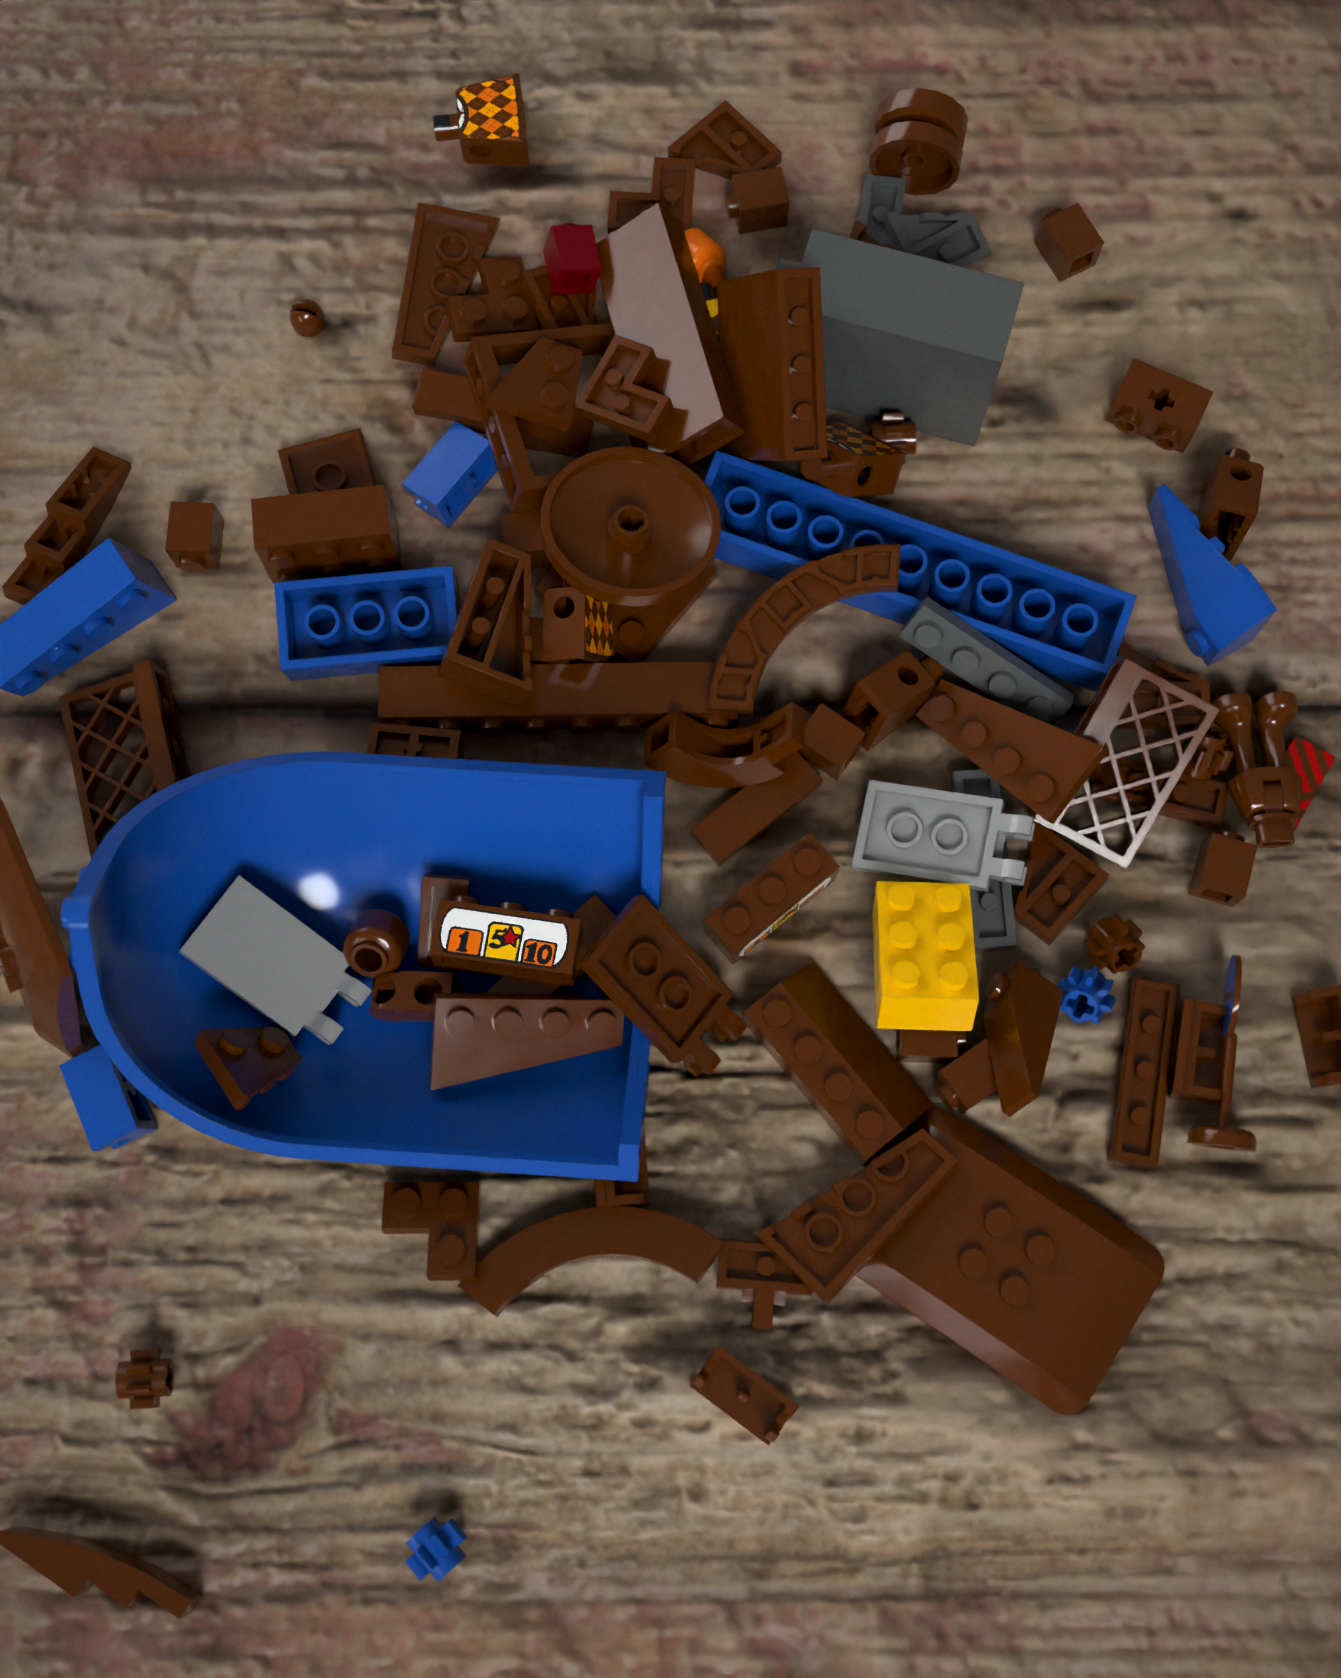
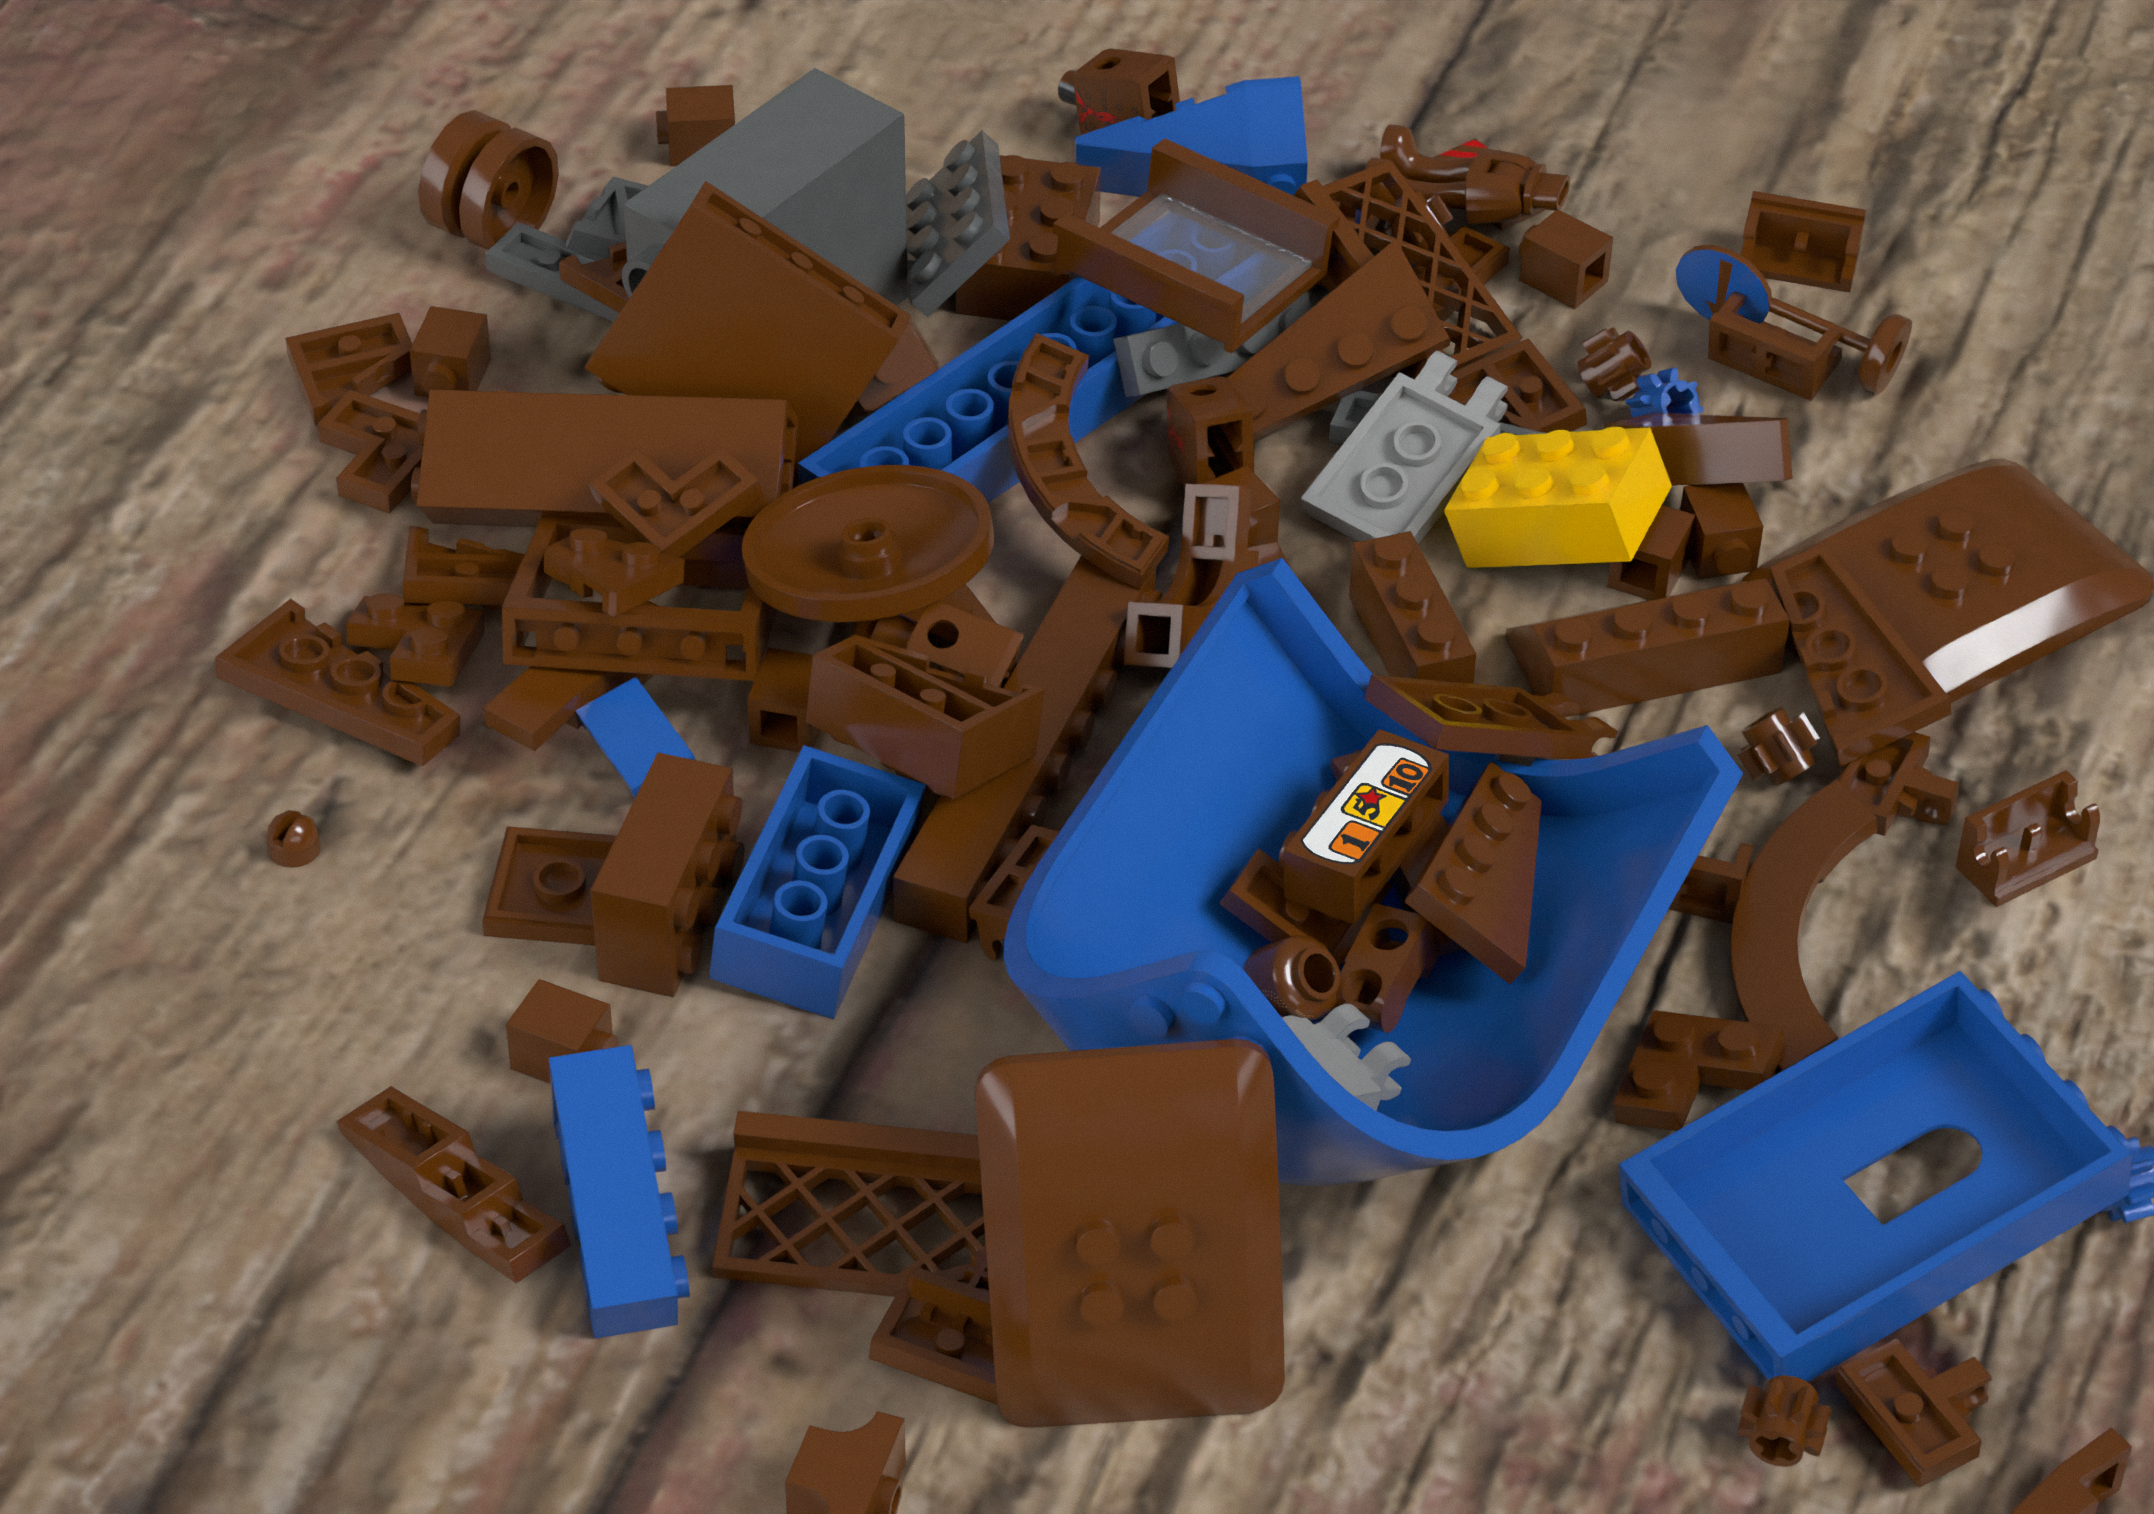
camera: 70 degrees left, 30 degrees down
blue hinge [59,1044,158,1151] -> none
reddish brown wing [193,1026,302,1110] -> none
reddish brown torso [433,73,530,166] -> none
dark red brick [543,223,602,294] -> none
reddish brown brick [1105,358,1213,454] -> none
reddish brown tile [1107,976,1180,1169] -> none
none -> reddish brown slope [869,1249,998,1405]
none -> dark grey plate [906,130,1010,317]
none -> reddish brown brick [956,155,1101,321]
none -> reddish brown piece [1052,138,1340,354]
none -> blue panel [1619,971,2133,1382]
none -> reddish brown gear [1737,707,1820,786]
none -> reddish brown hinge [1835,1338,1992,1487]

